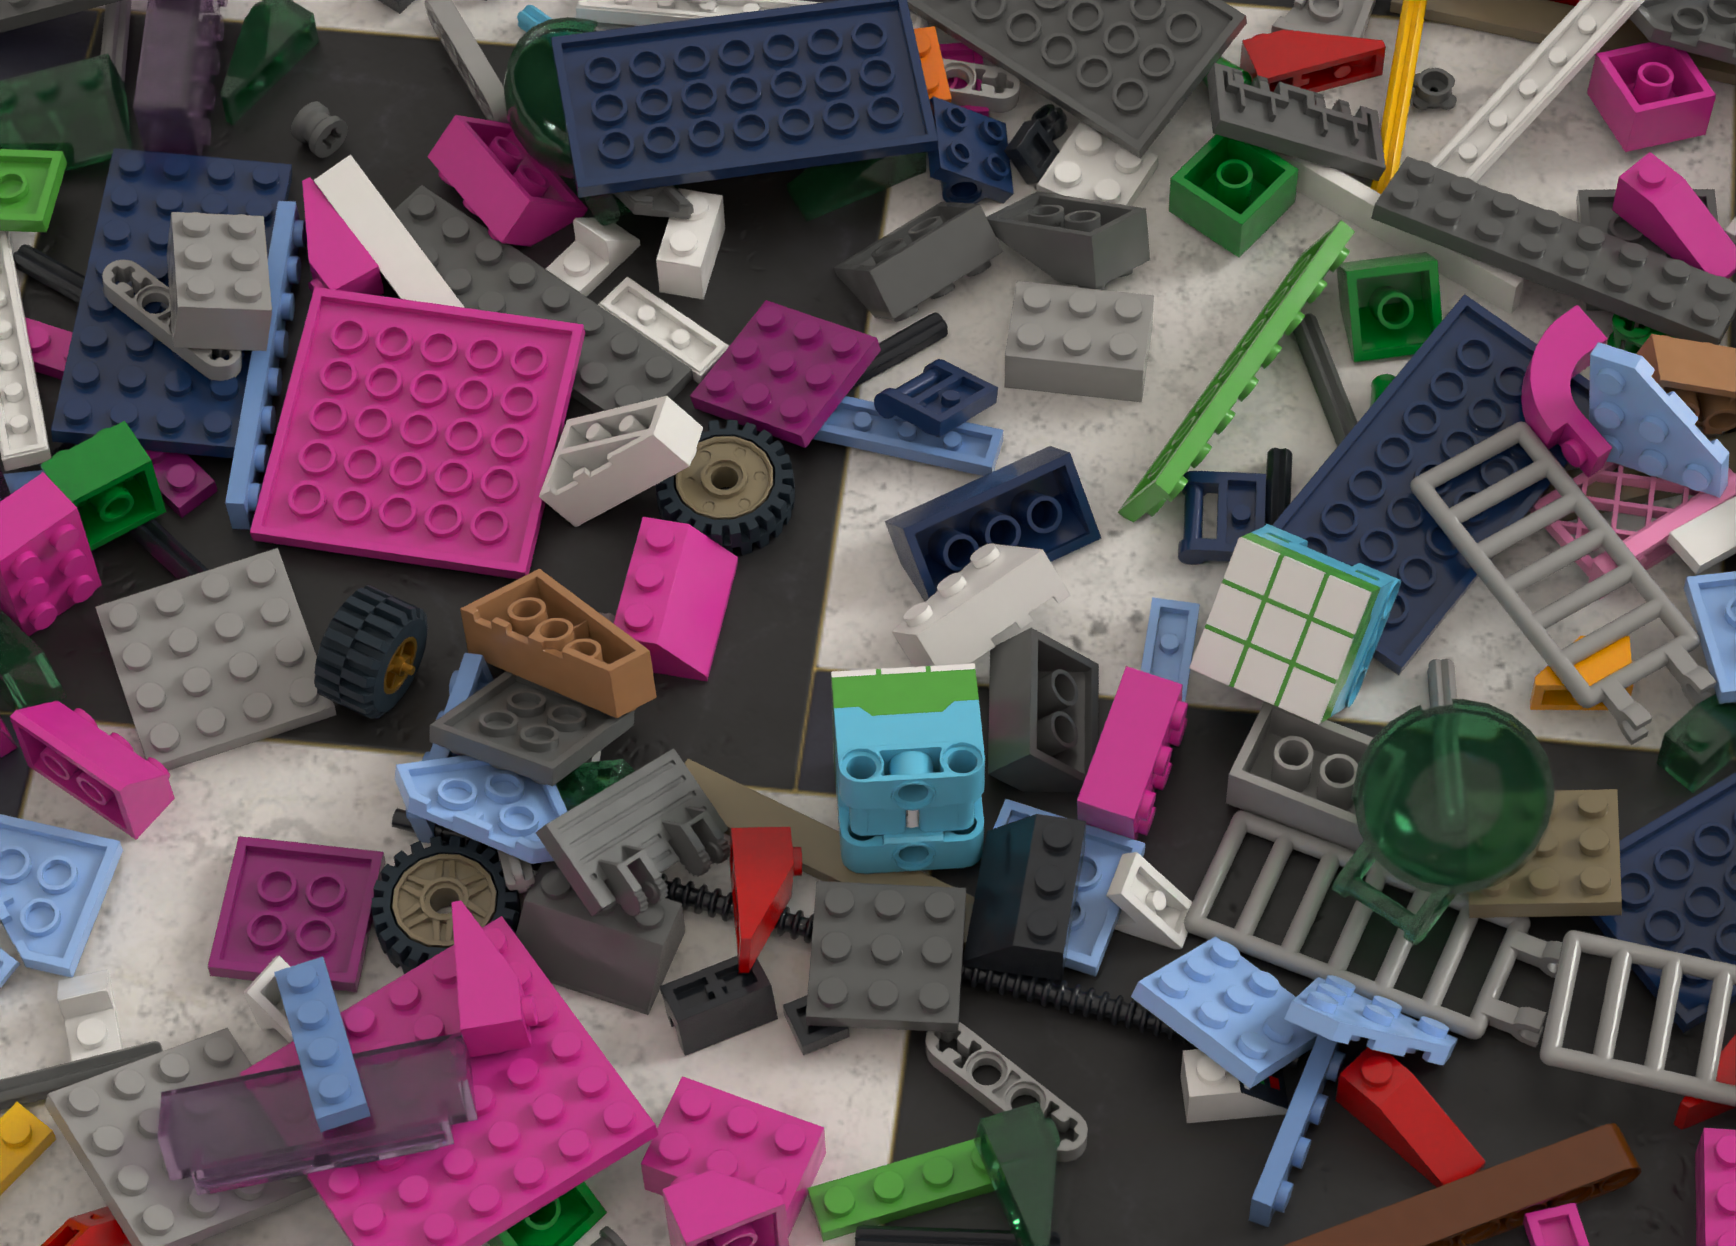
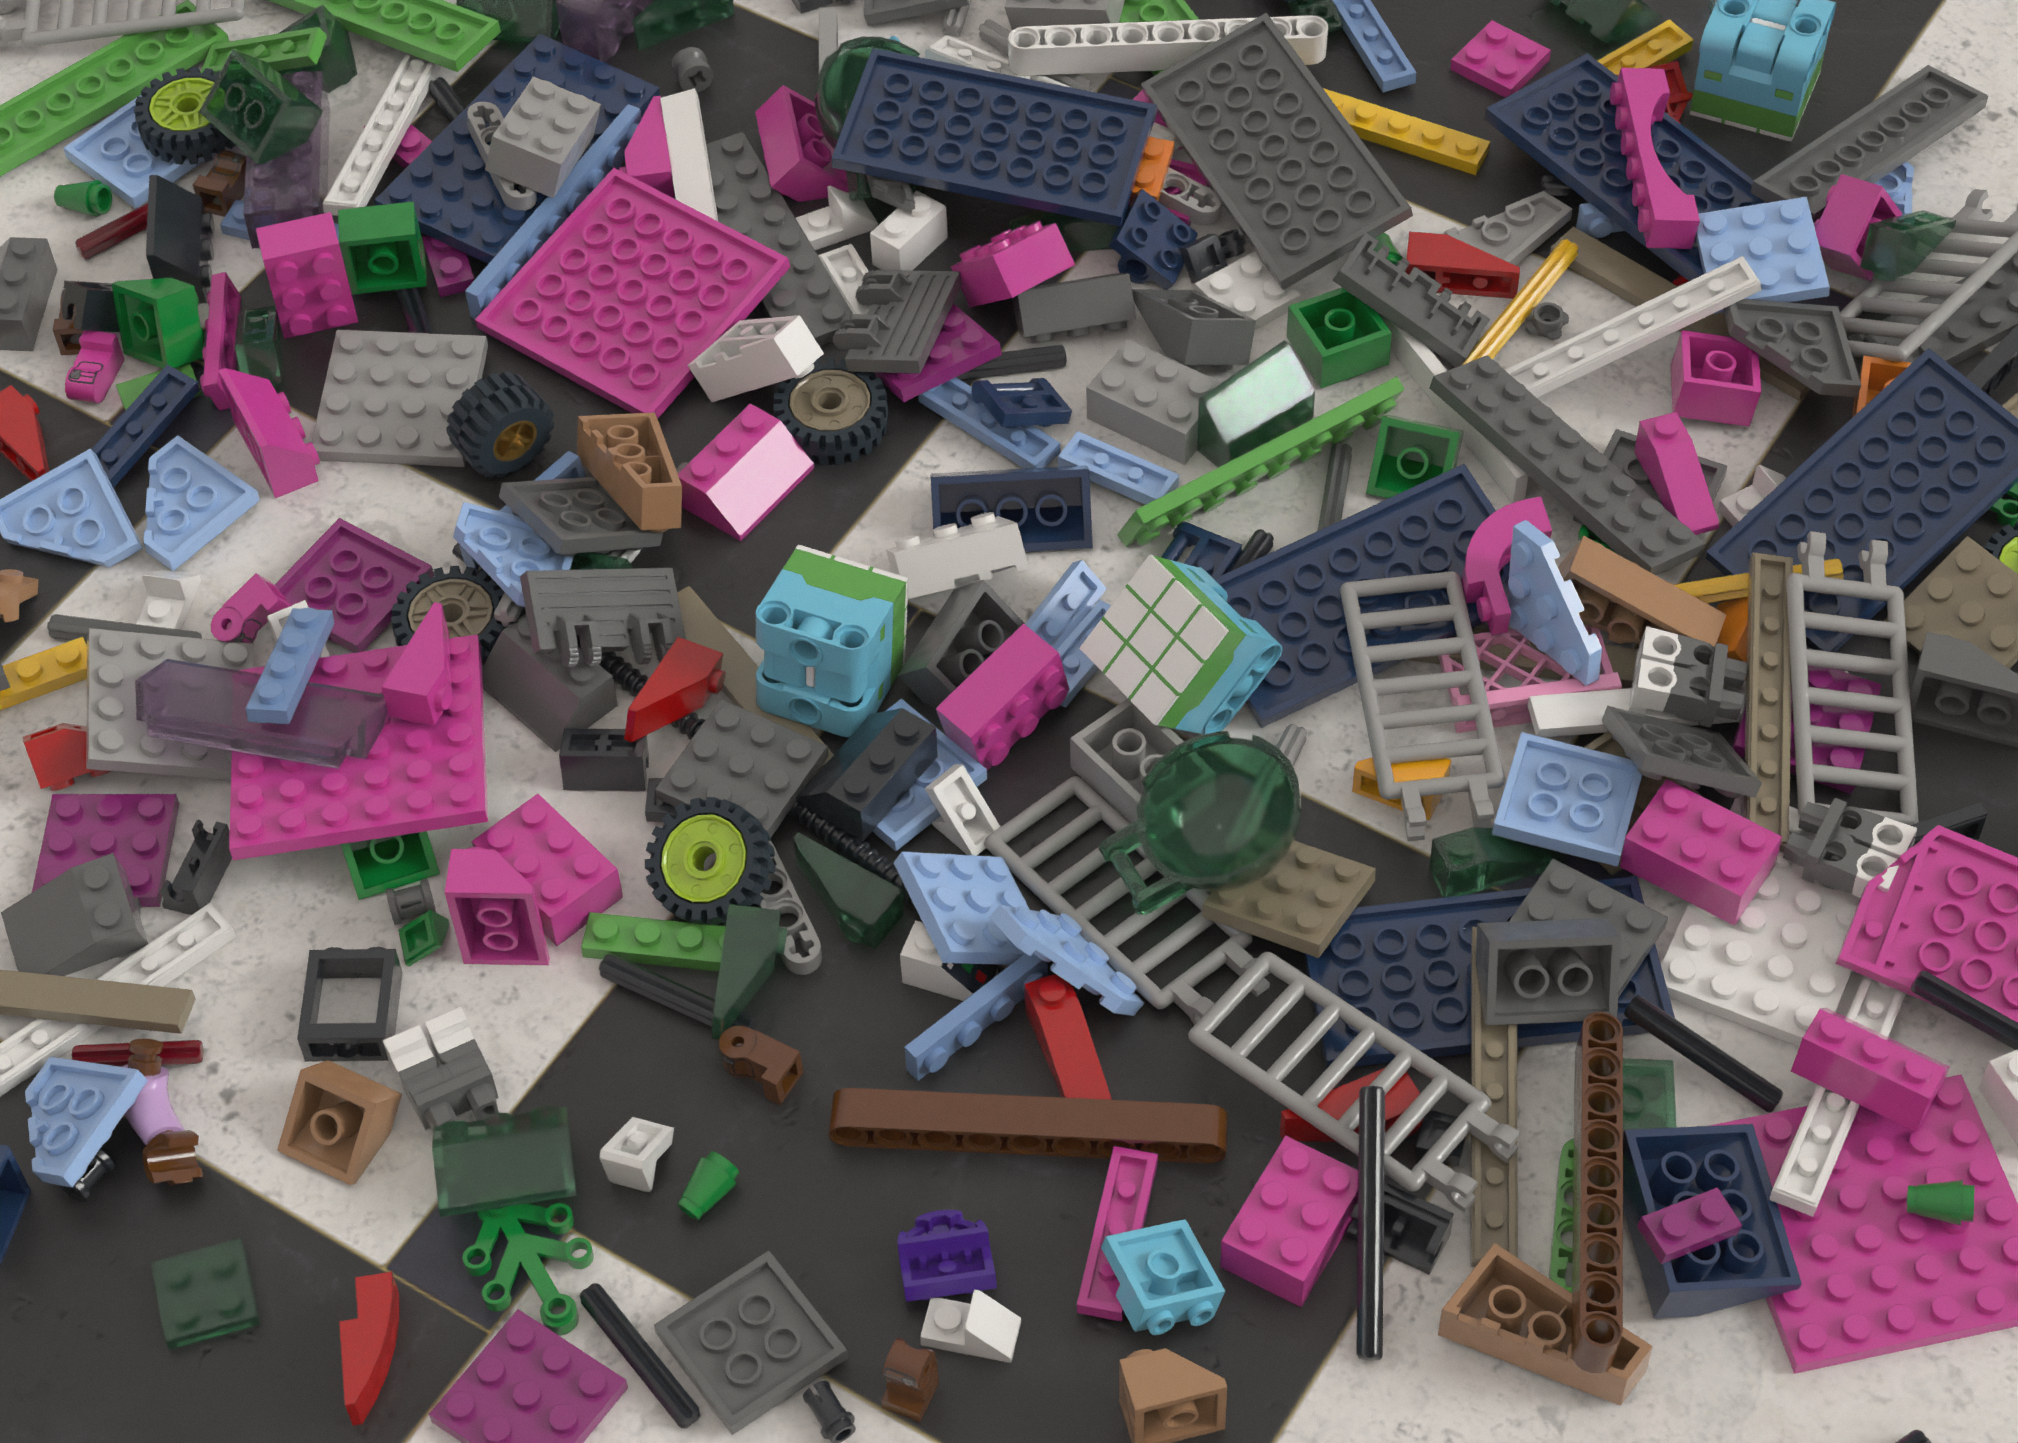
camera: 25 degrees right, 5 degrees down
none -> dark pink leg [210,573,292,643]
none -> wheel [644,797,775,926]
none -> clear green slope [793,832,904,949]
none -> dark grey hinge [833,270,962,373]
none -> dark pink brick [951,221,1075,307]
none -> light blue plate [1025,560,1107,650]
none -> light blue plate [1058,431,1179,505]
none -> clear green slope [1197,340,1315,468]

